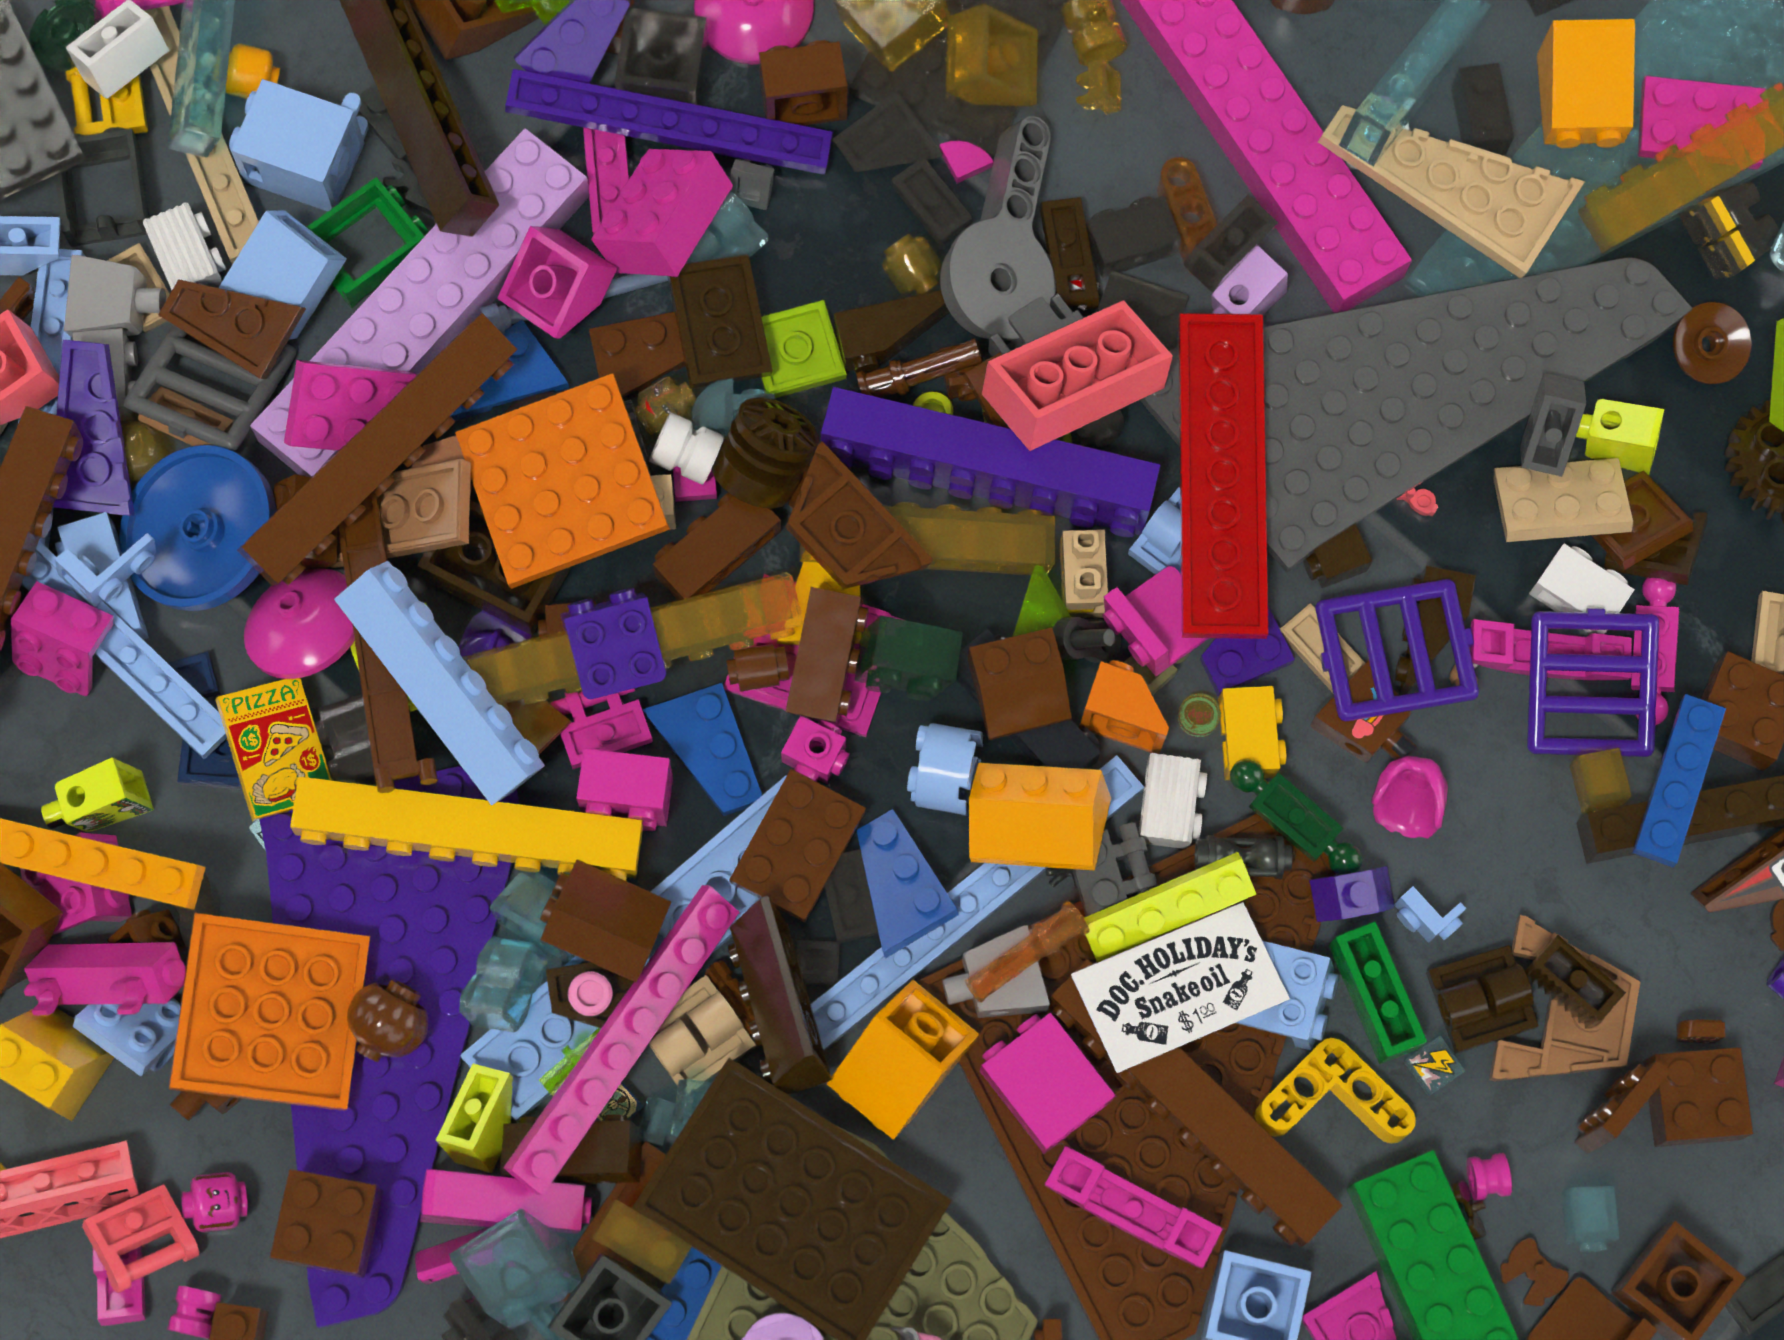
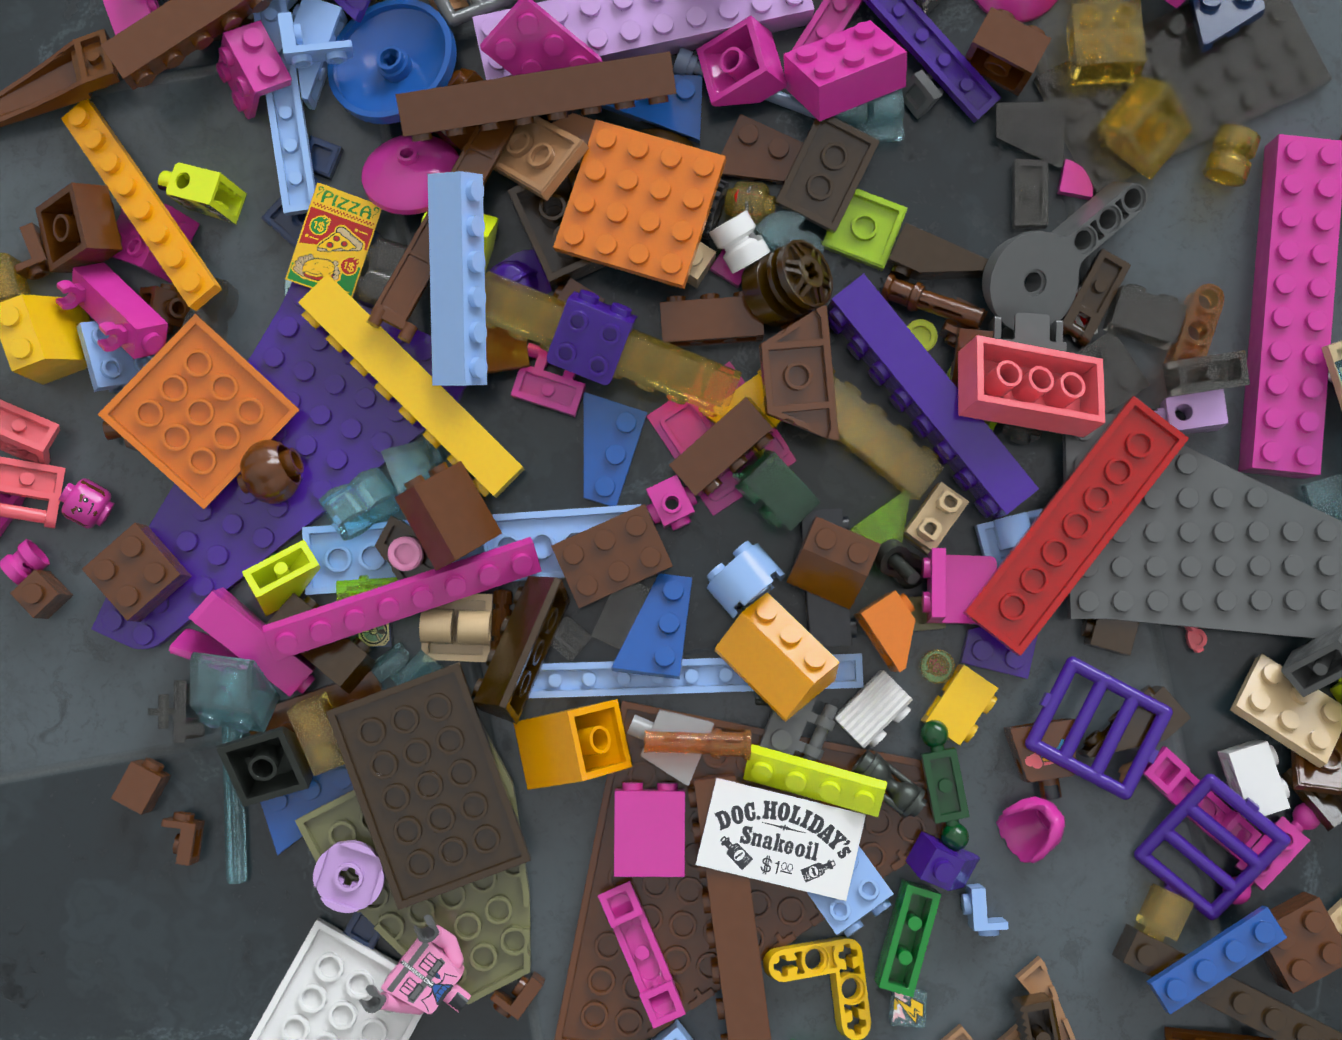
camera: 40 degrees right, 10 degrees up
dark pink brick [577,748,673,831] -> none
reddish brown brick [726,644,789,692] -> none
clear yellow head [882,233,942,295] -> none
clear yellow tile [1076,59,1121,114] -> none
tan tile [1280,603,1365,693] -> none
dark brown plate [1426,945,1539,1054] -> none

